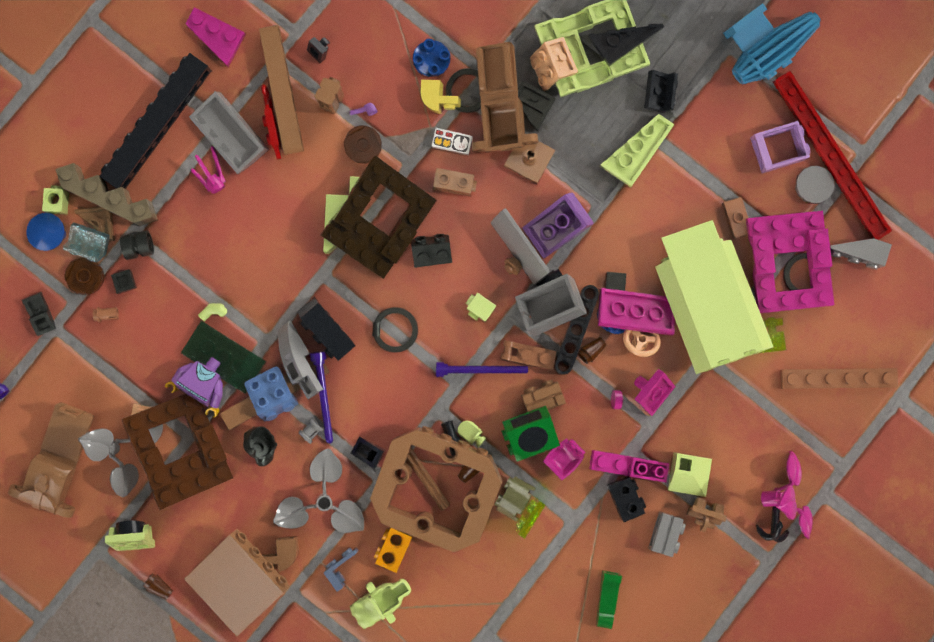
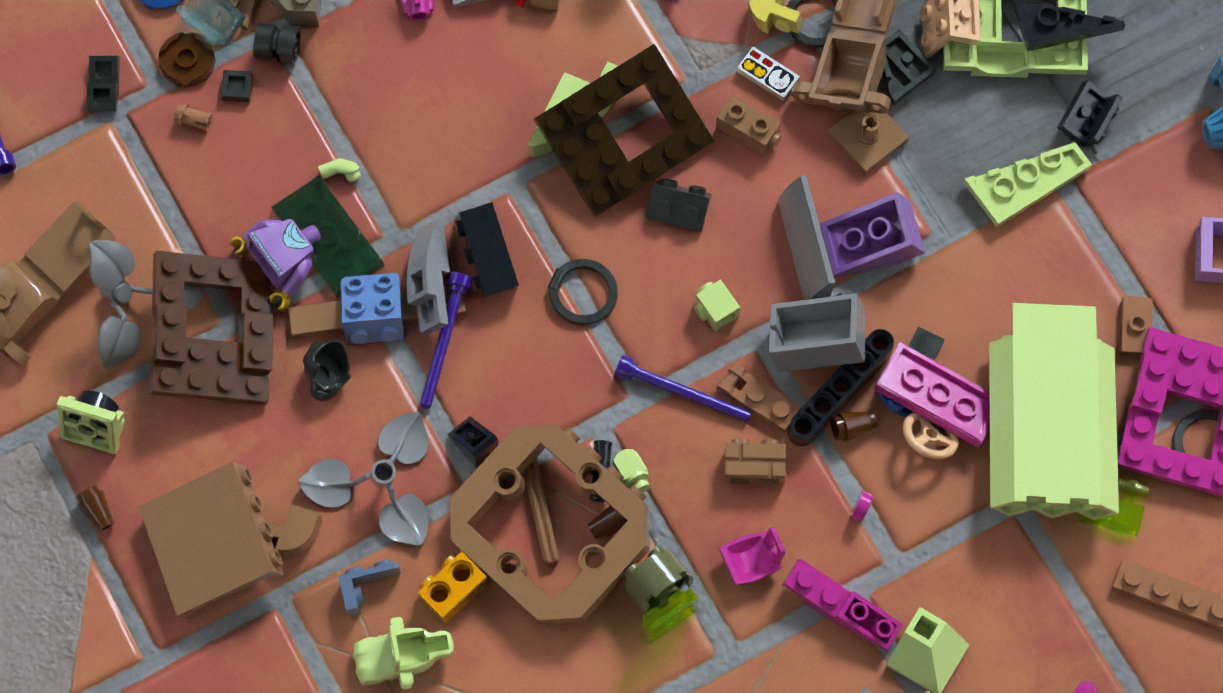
camera: 25 degrees right, 15 degrees down
light grey bush [298,418,324,444] -> none
reddish brown tile [344,125,382,164] -> none
brick [501,406,560,462] -> none
medium nougat plate [504,257,522,275] -> none
black brick [607,476,646,522] -> none
dark pink tile [634,369,676,416] -> none

